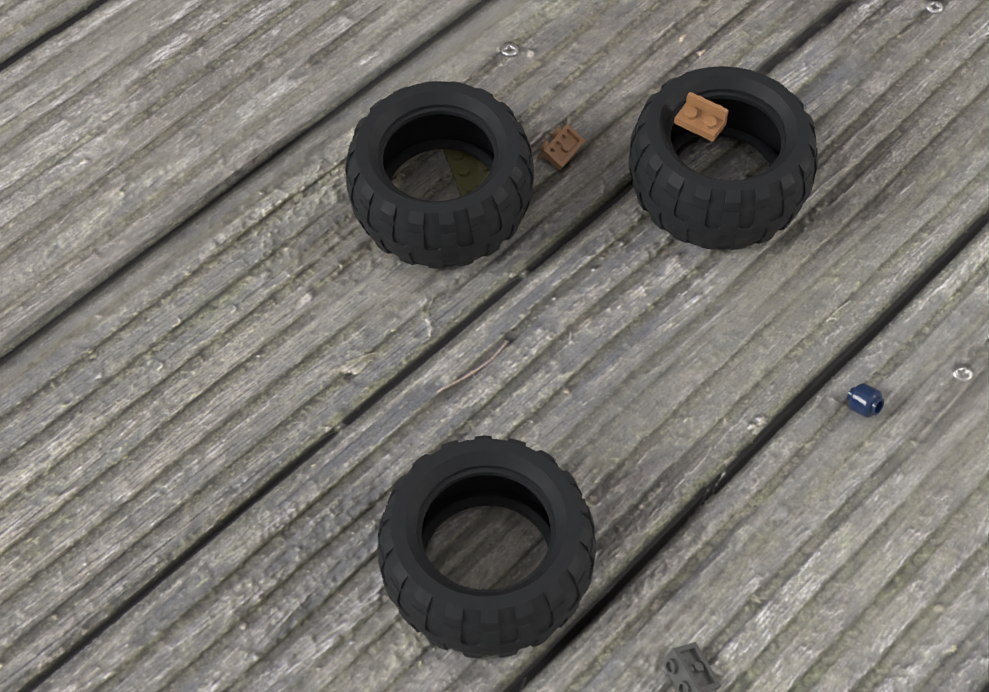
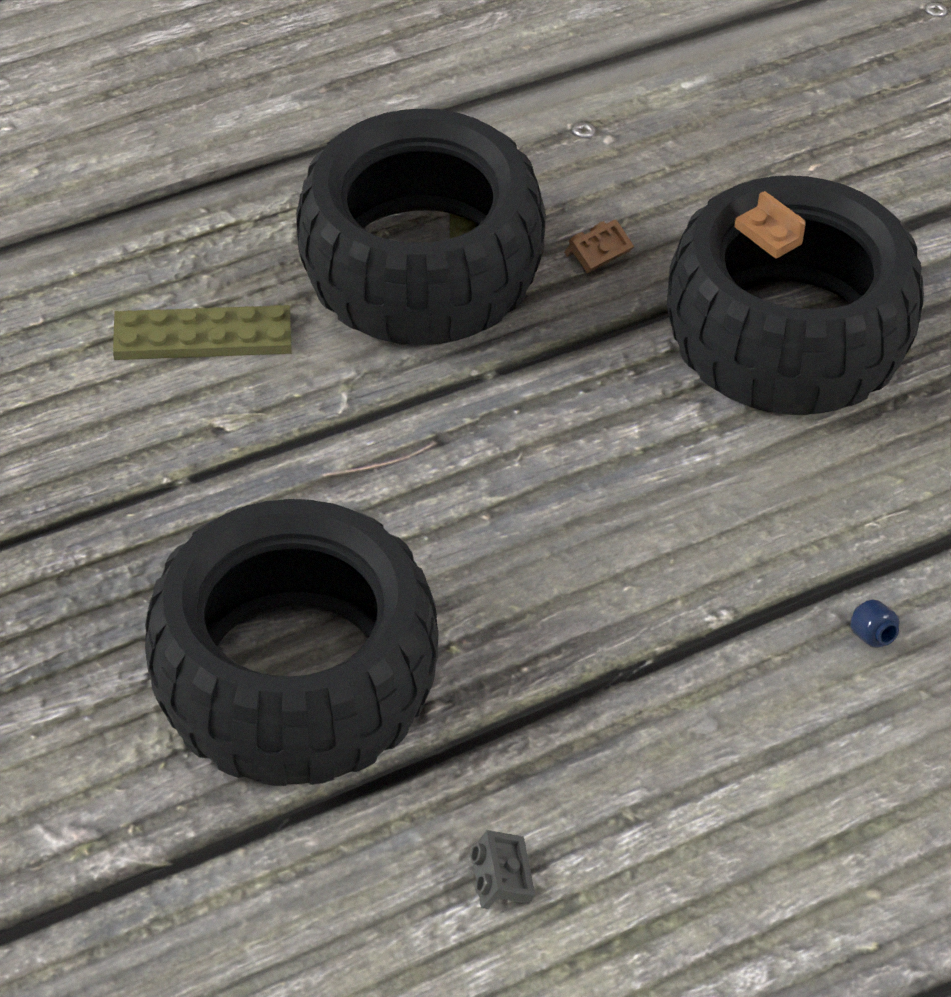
camera: 15 degrees right, 10 degrees down
none -> olive plate [113,305,292,360]

